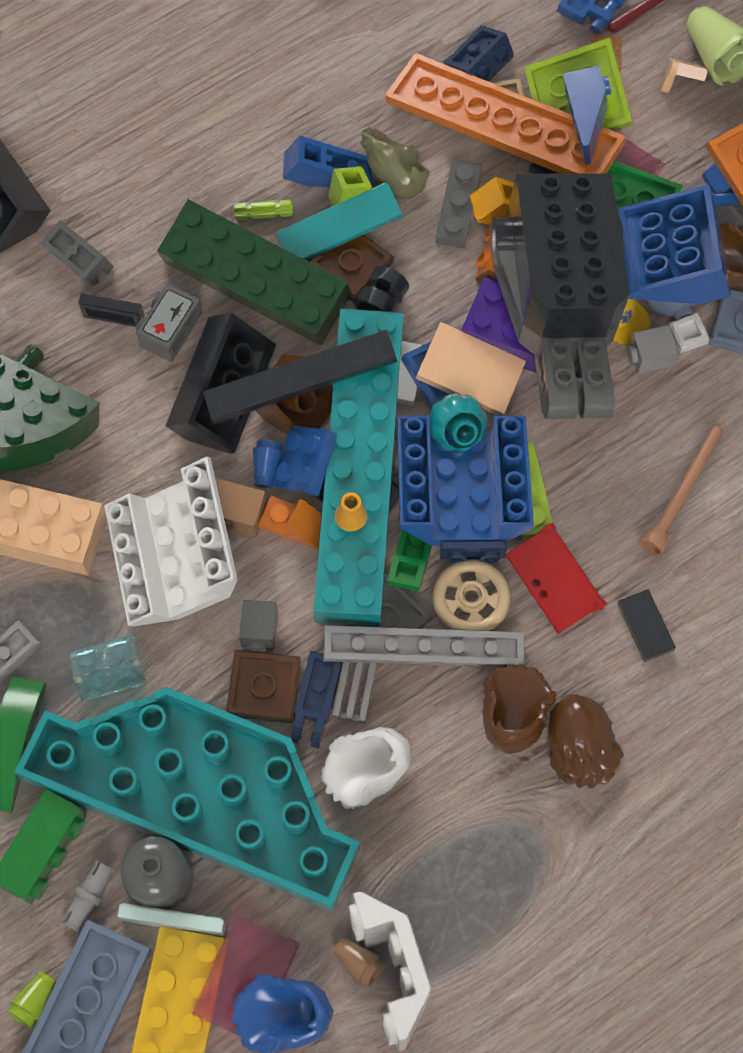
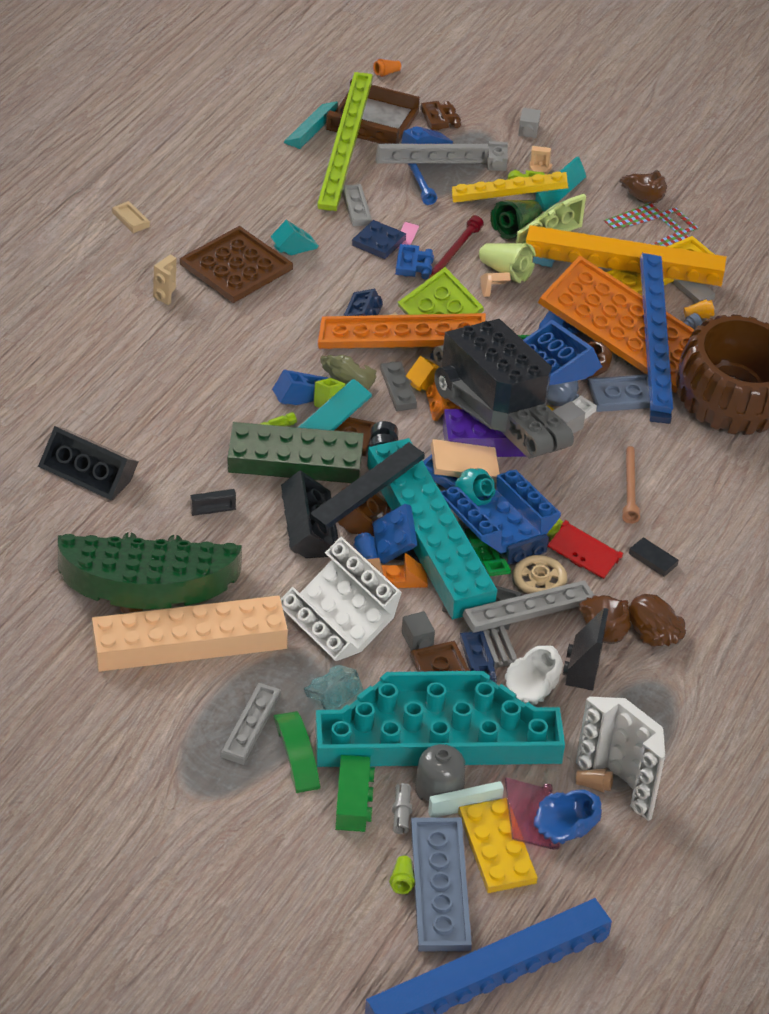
camera: 30 degrees left, 25 degrees down
dark grey hinge [40,220,113,285] -> none
brick [136,283,203,362] -> none
light orange cone [334,492,368,531] -> none
slope [563,65,611,165] -> none
none -> black slope [562,608,609,691]

